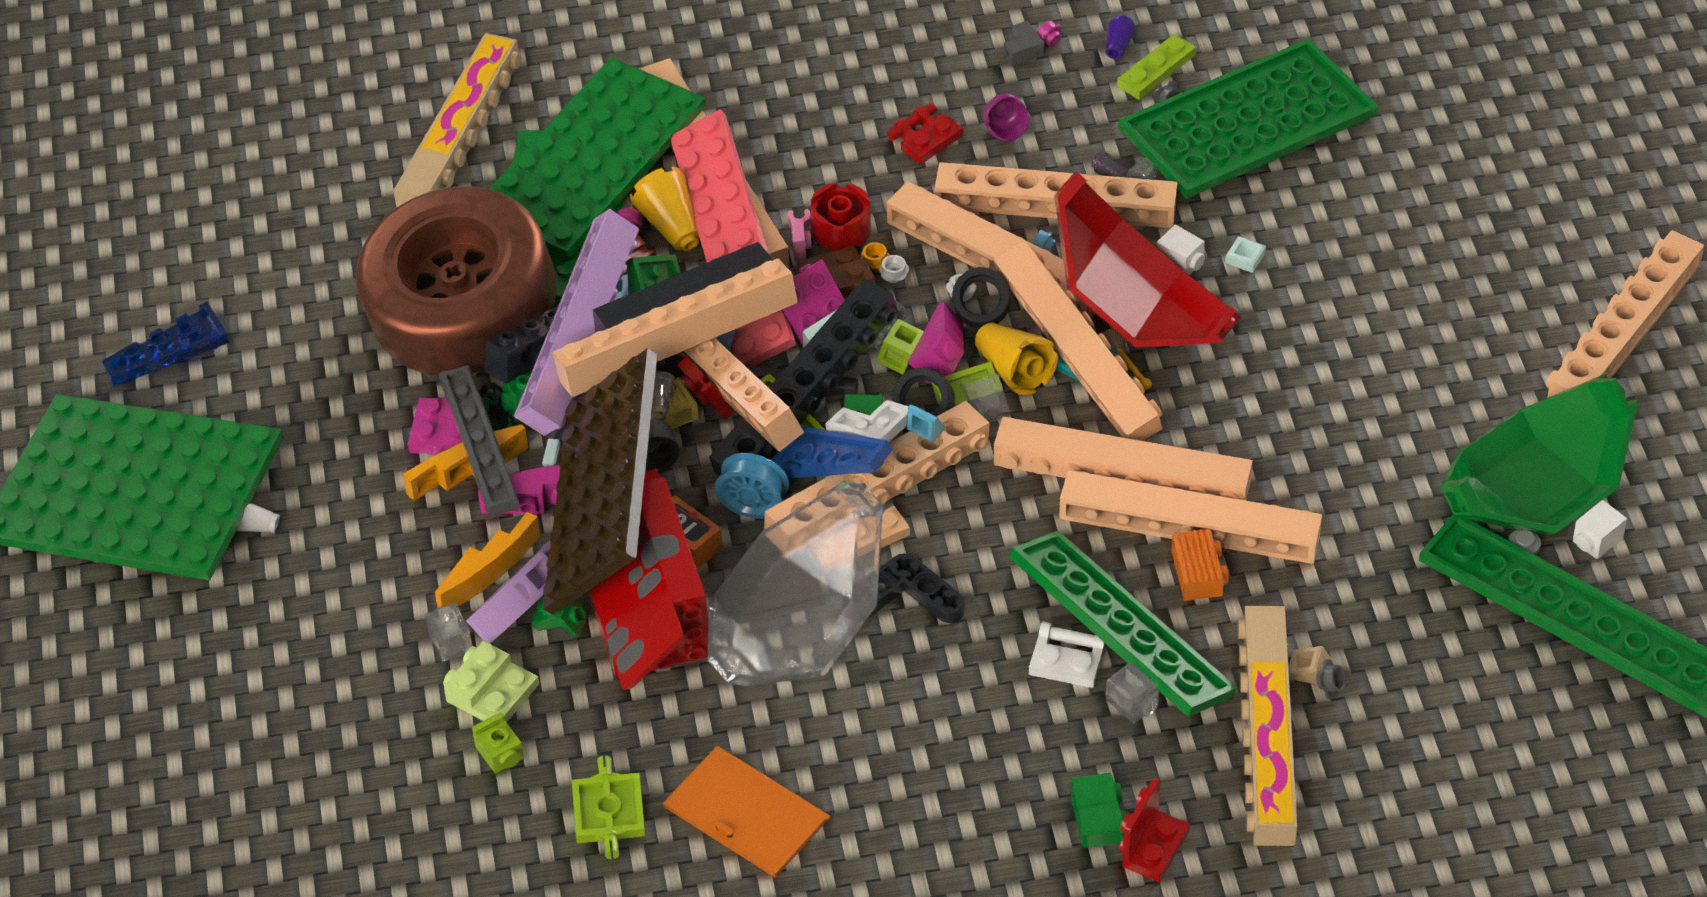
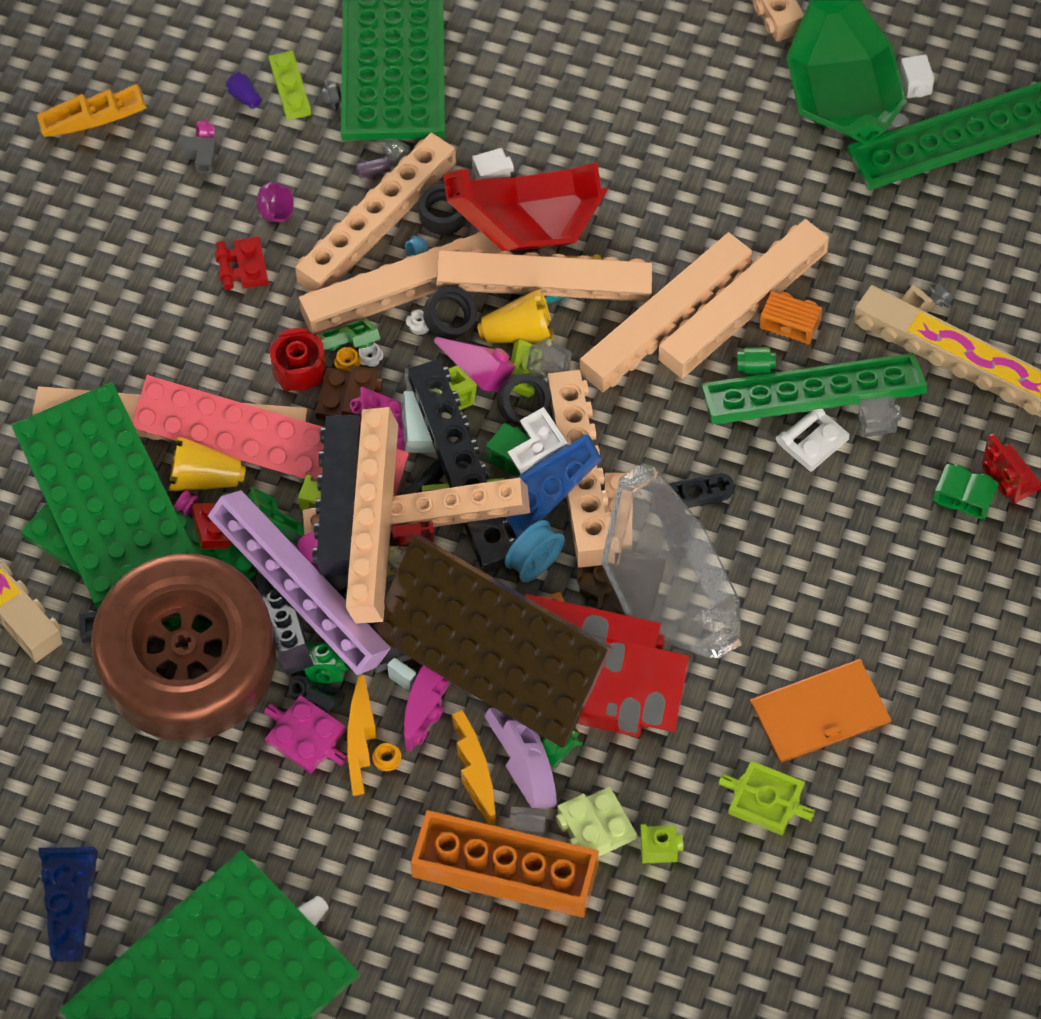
camera: 60 degrees left, 10 degrees up
dark grey tile [439,365,520,517] -> none
bright pink plate [788,209,811,262] -> none
medium azure slope [907,404,945,442] -> none
light aqua tile [1225,236,1266,273] -> none
none -> green plate [316,318,380,351]
none -> light orange plate [372,743,401,771]
none -> orange brick [411,810,599,918]
none -> green brick [737,347,776,375]

